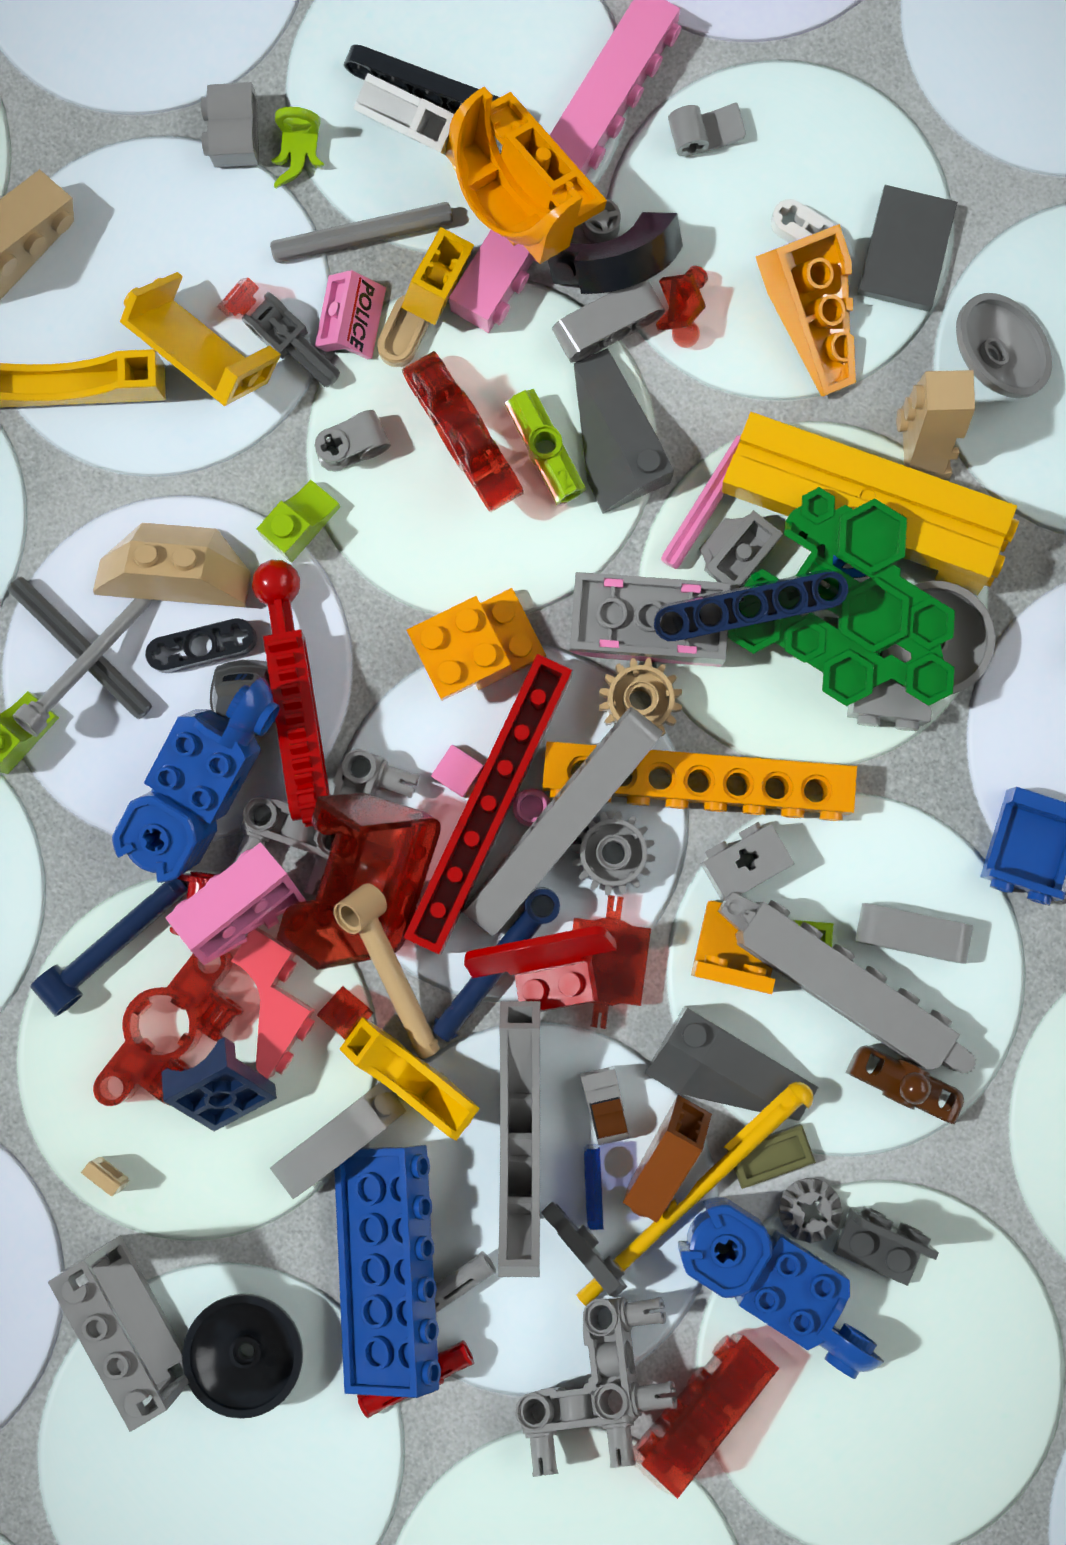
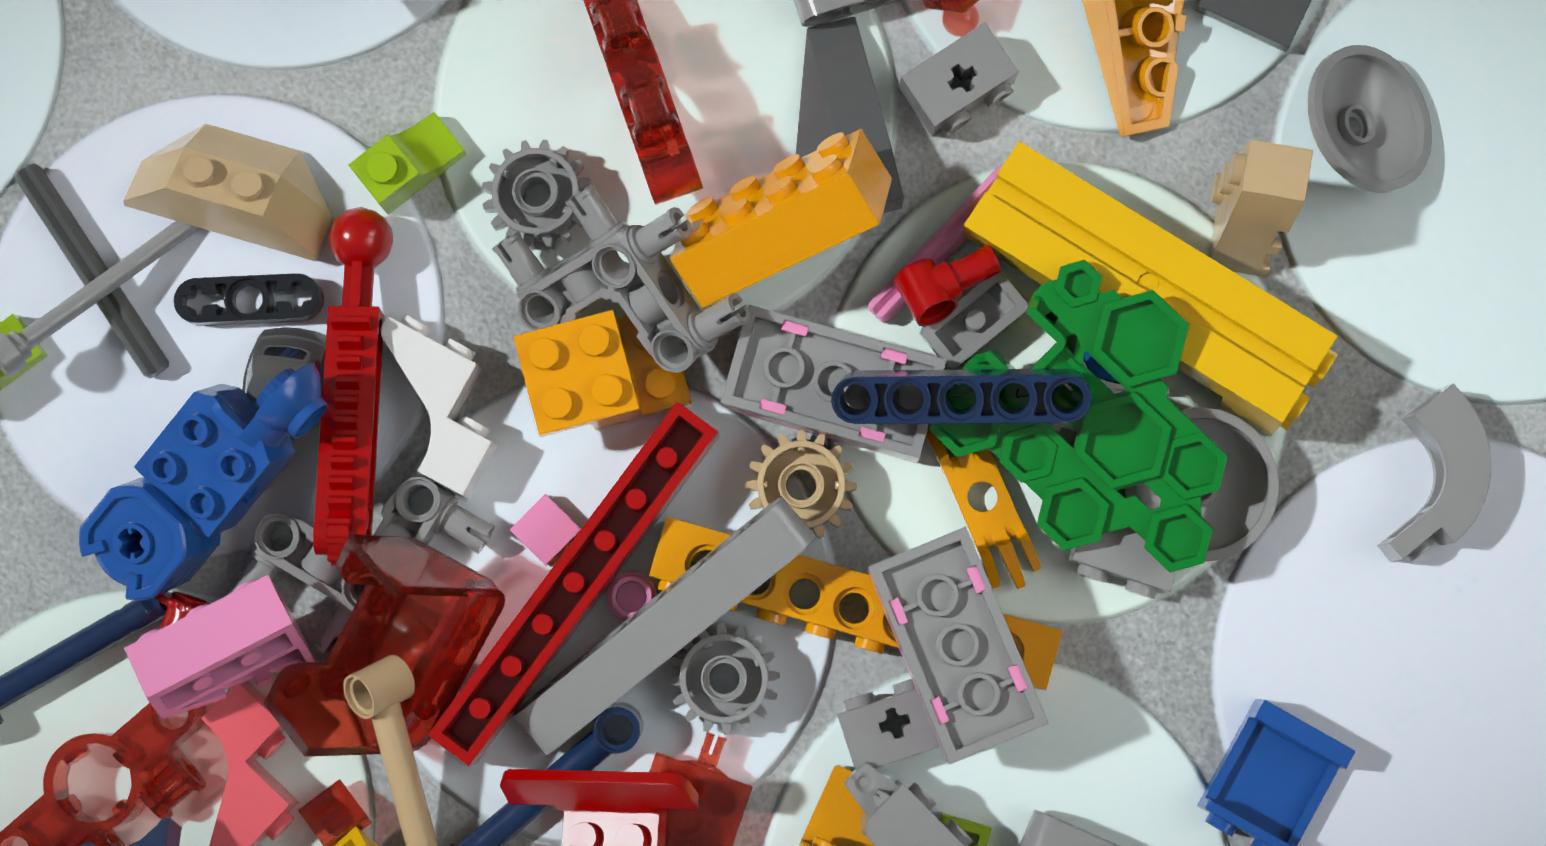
camera: 10 degrees right, 0 degrees up
light grey piece [314,410,391,472] -> none
lime piece [505,389,586,505] -> none
none -> white arch [381,315,497,499]
none -> light grey gear [482,139,591,251]
none -> light grey pin [492,184,750,373]
none -> light orange brick [670,129,892,309]
none -> light grey piece [867,526,1049,764]
none -> red pin [894,245,1001,327]
none -> light grey brick [899,22,1019,137]
none -> light orange piece [925,424,1042,590]

